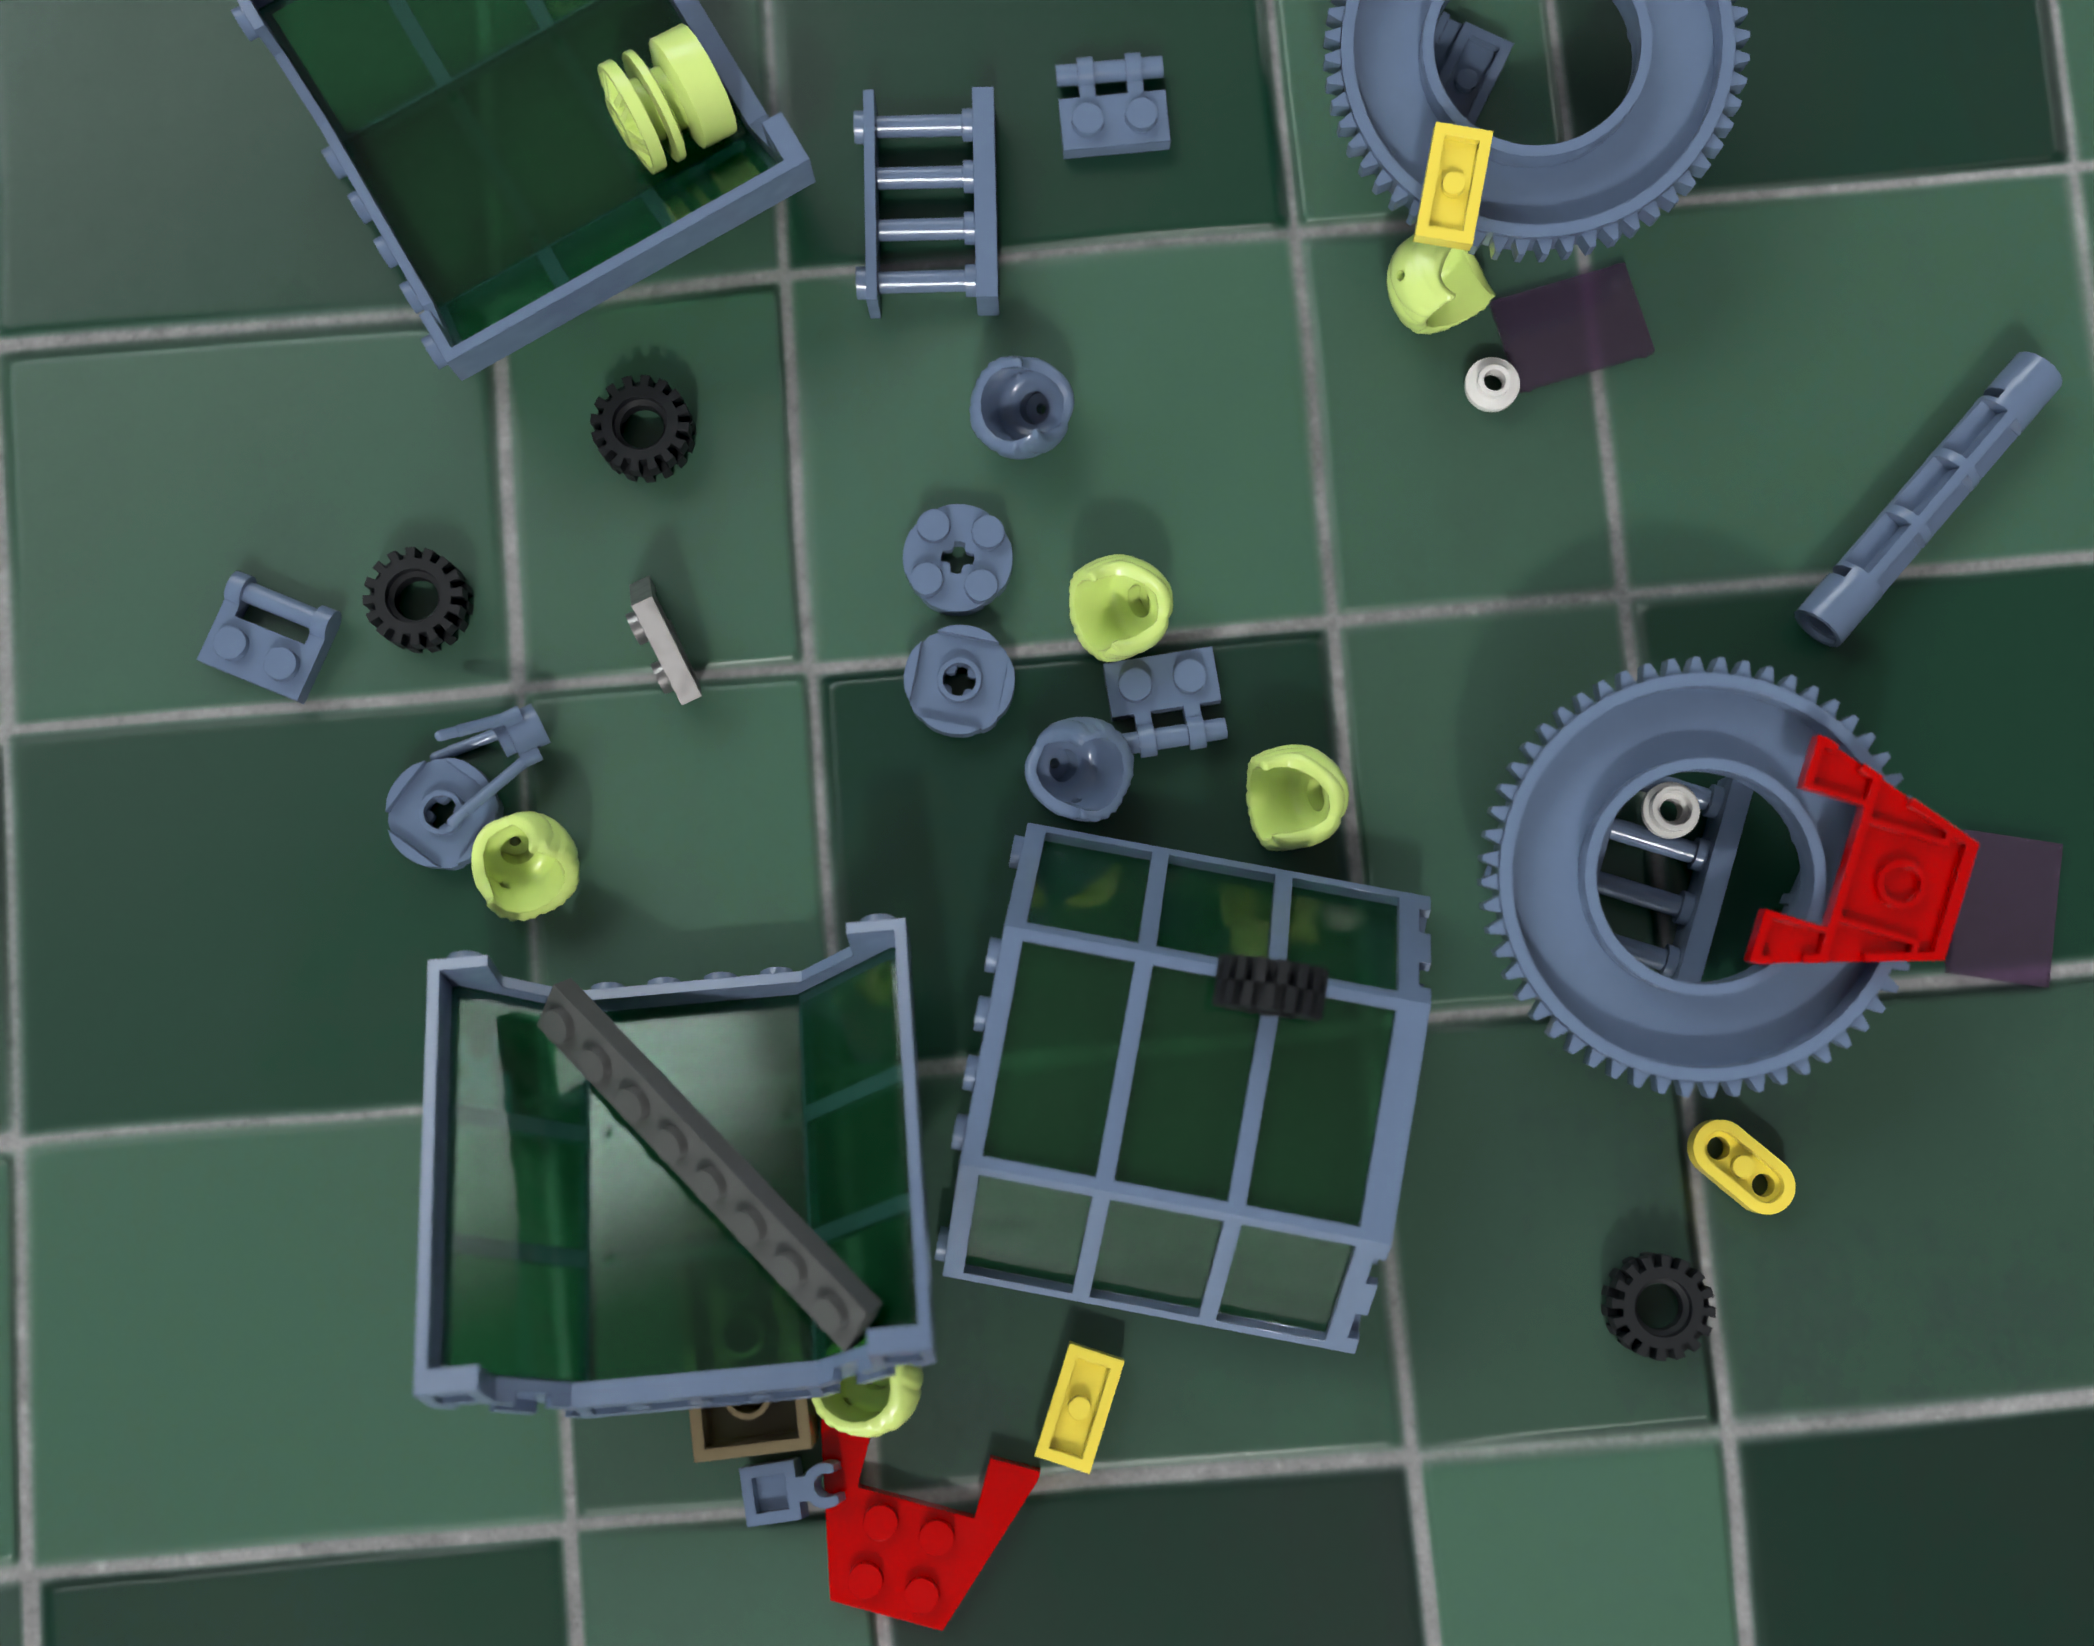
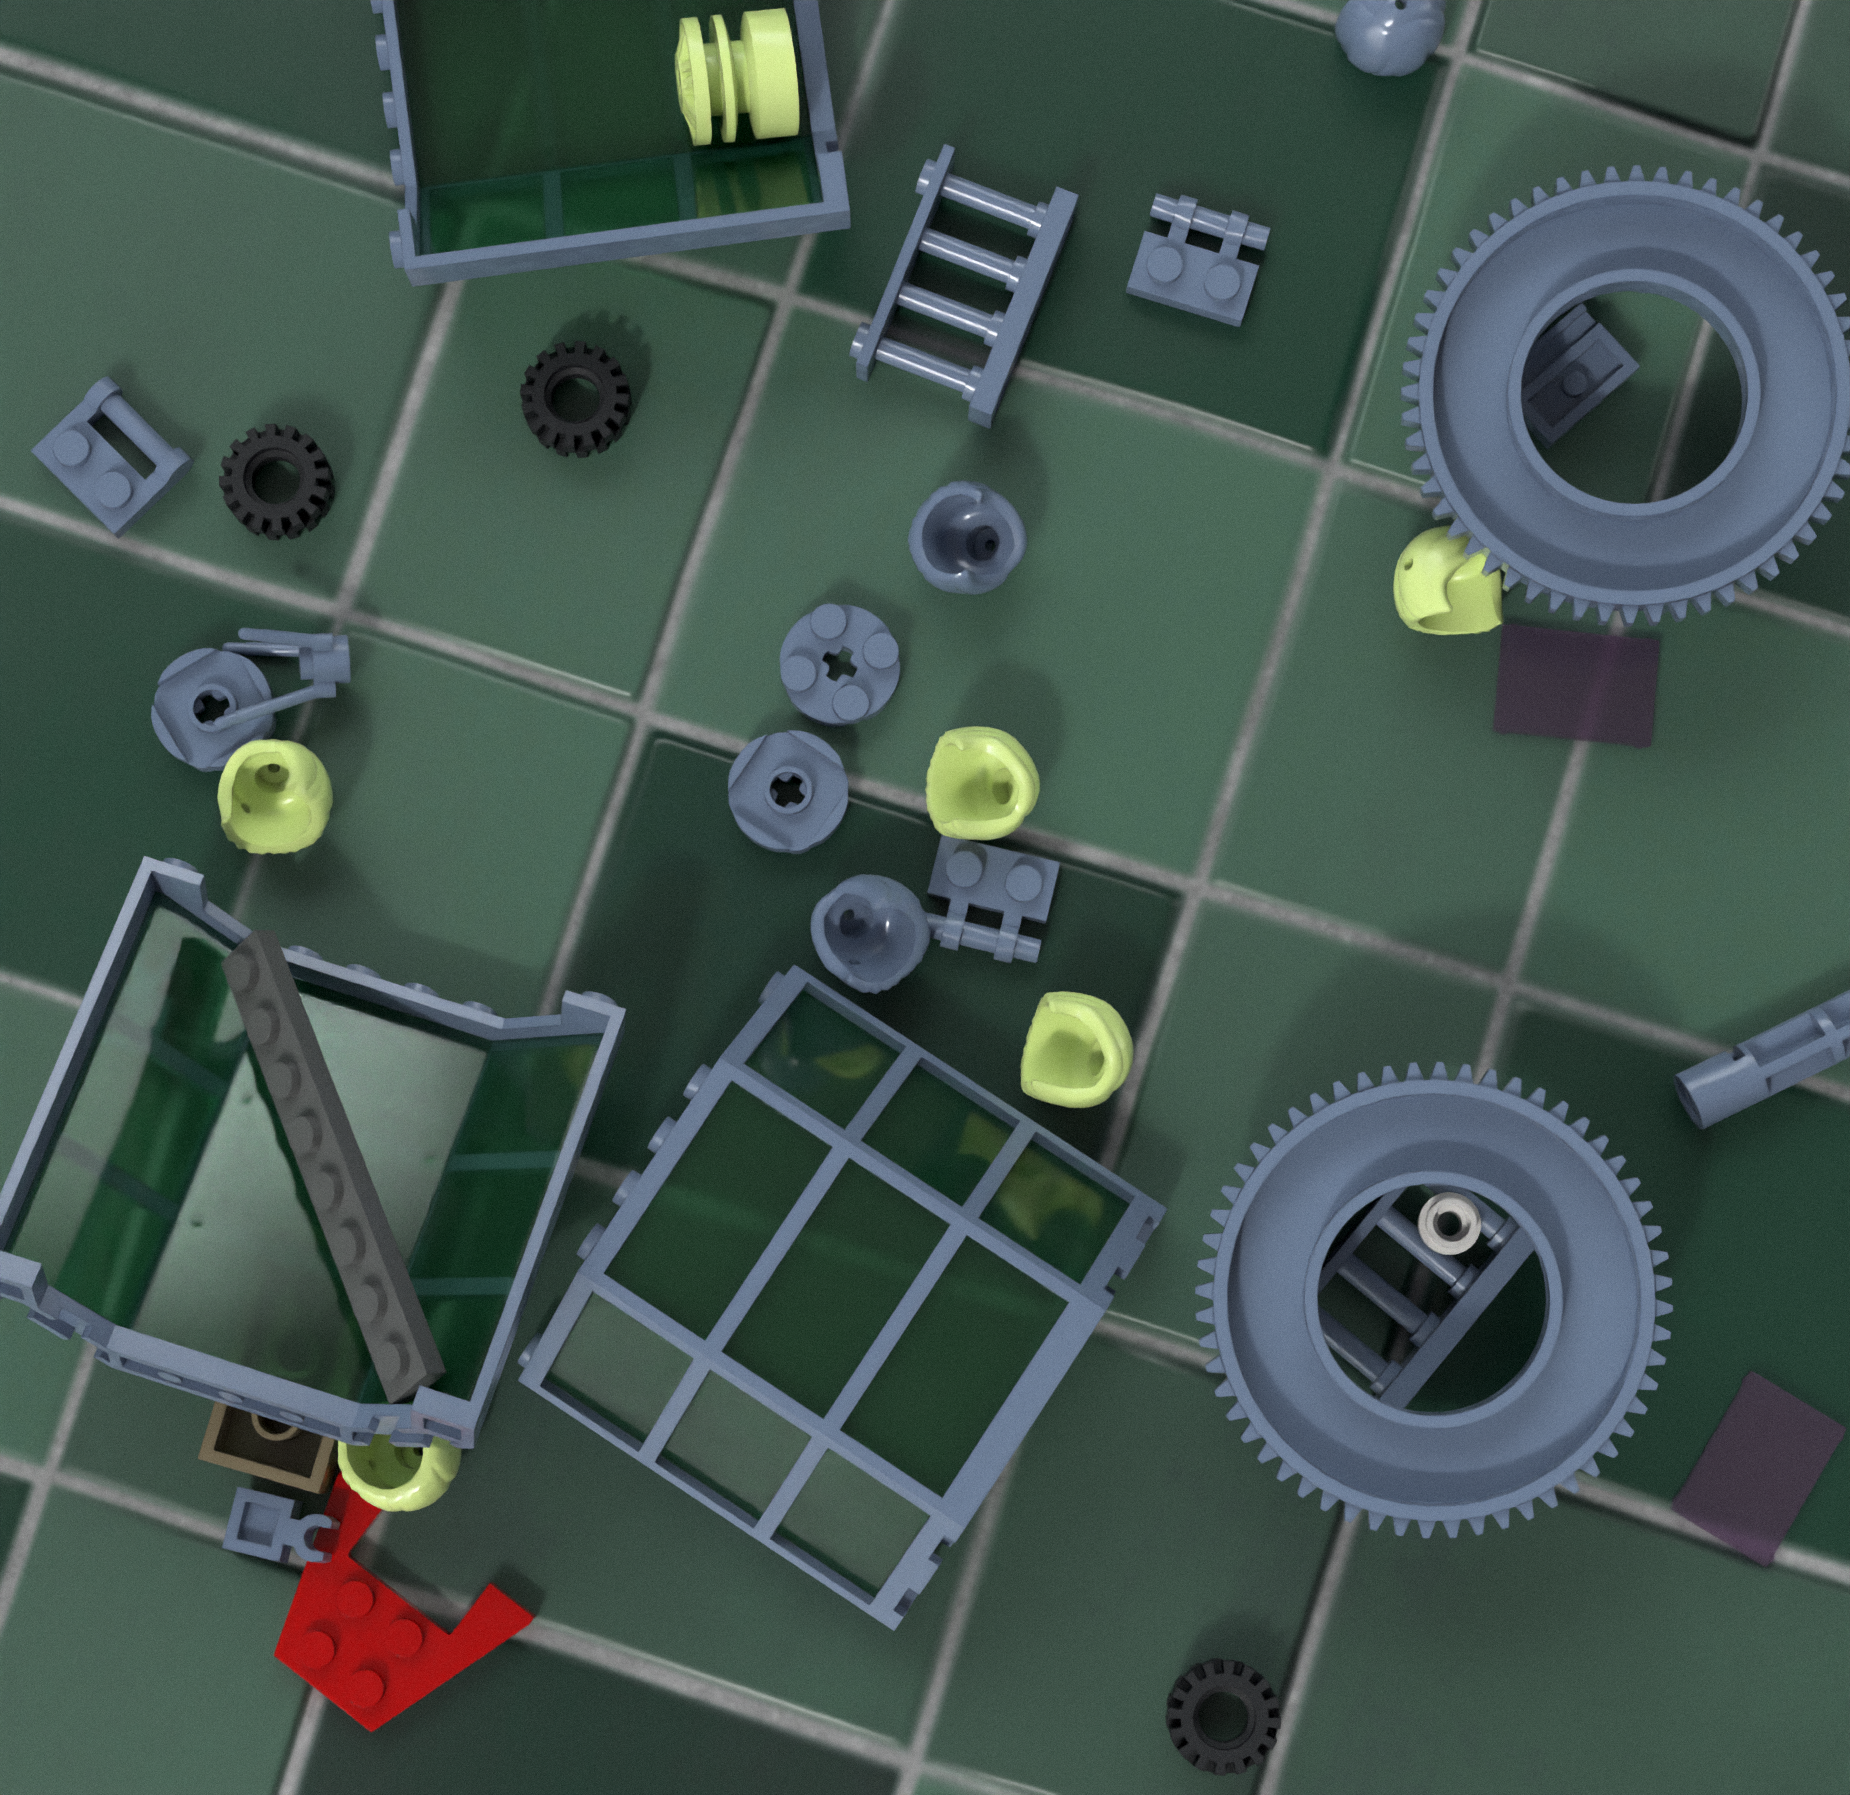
camera: 20 degrees right, 0 degrees up
flat silver wing [626,576,702,705] -> none
light yellow plate [1034,1341,1125,1474] -> none
black tyre [1212,954,1329,1021] -> none
light yellow plate [1413,122,1493,251] -> none
white plate [1464,357,1520,412] -> none
light yellow plate [1687,1119,1796,1215] -> none
red wing [1743,735,1980,964] -> none

